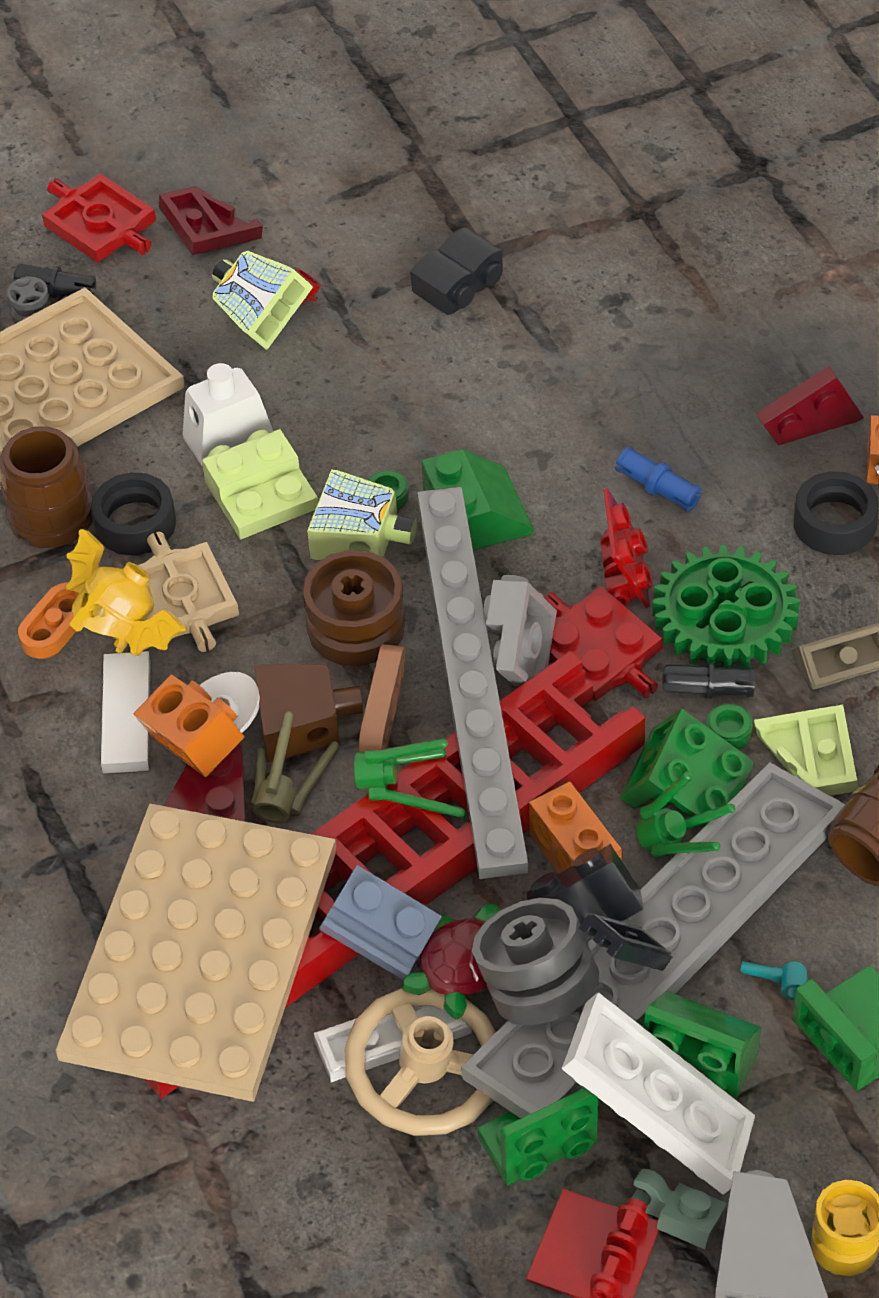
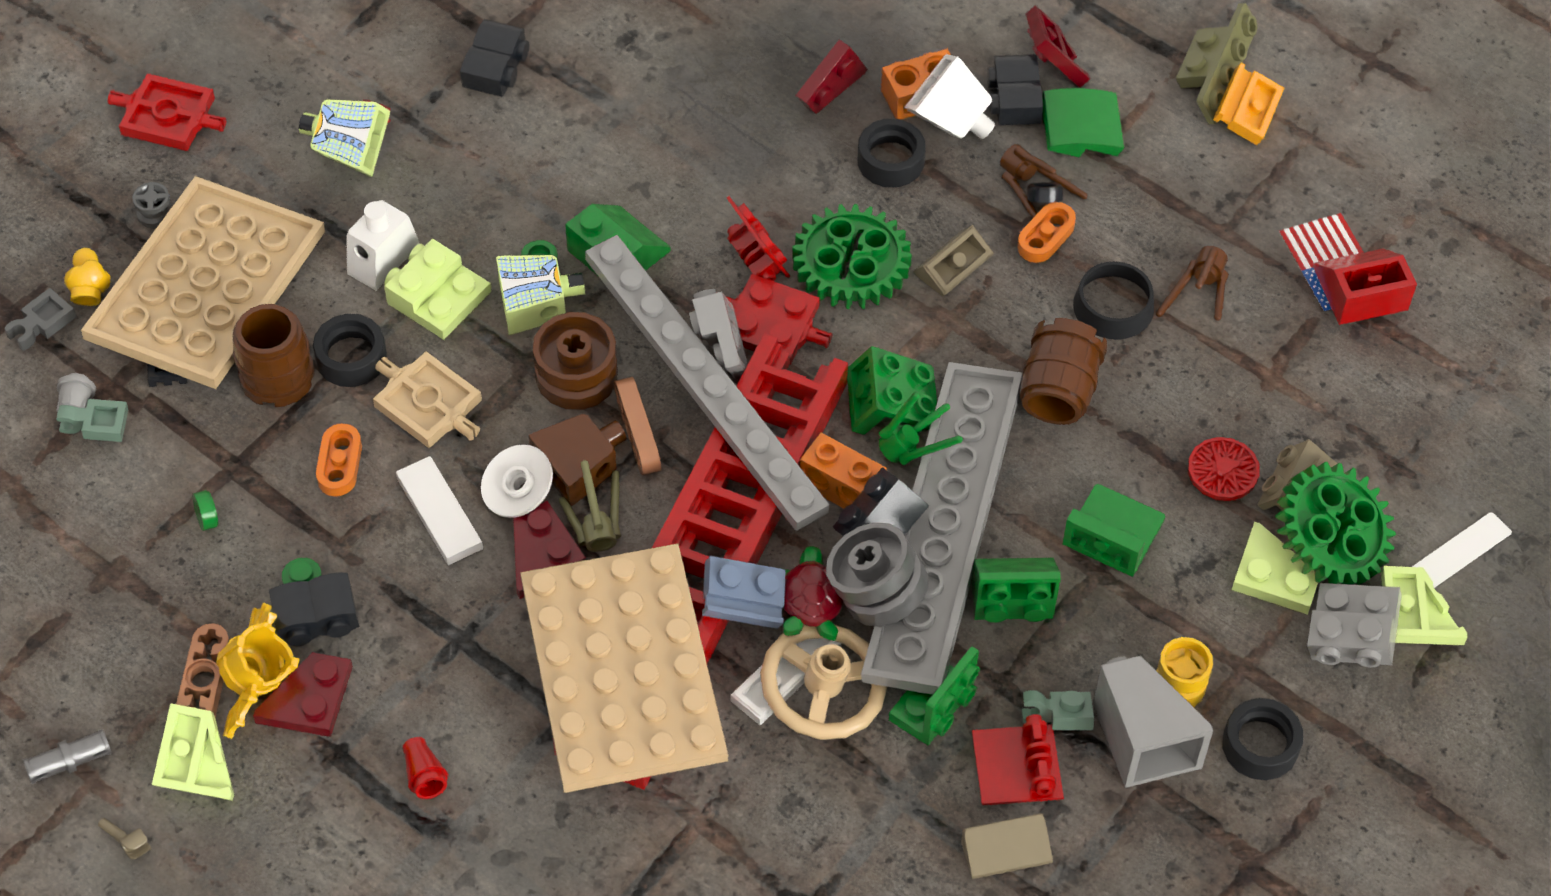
camera: 30 degrees left, 5 degrees up
black axle [13,264,96,298] -> none
yellow helmet [66,529,186,656] -> none
orange brick [133,674,244,777] -> none
dark red wing [159,186,263,255] -> none
green plant [354,739,465,817] -> none
white plate [562,992,755,1195] -> none
black tile [579,914,673,971] -> none
blue pin [615,446,703,512] -> none
black axle [662,662,755,699] -> none
green tile [706,704,753,749] -> none
teal hand [741,961,809,1000] -> none
yellowish green wing [754,704,858,796] -> none

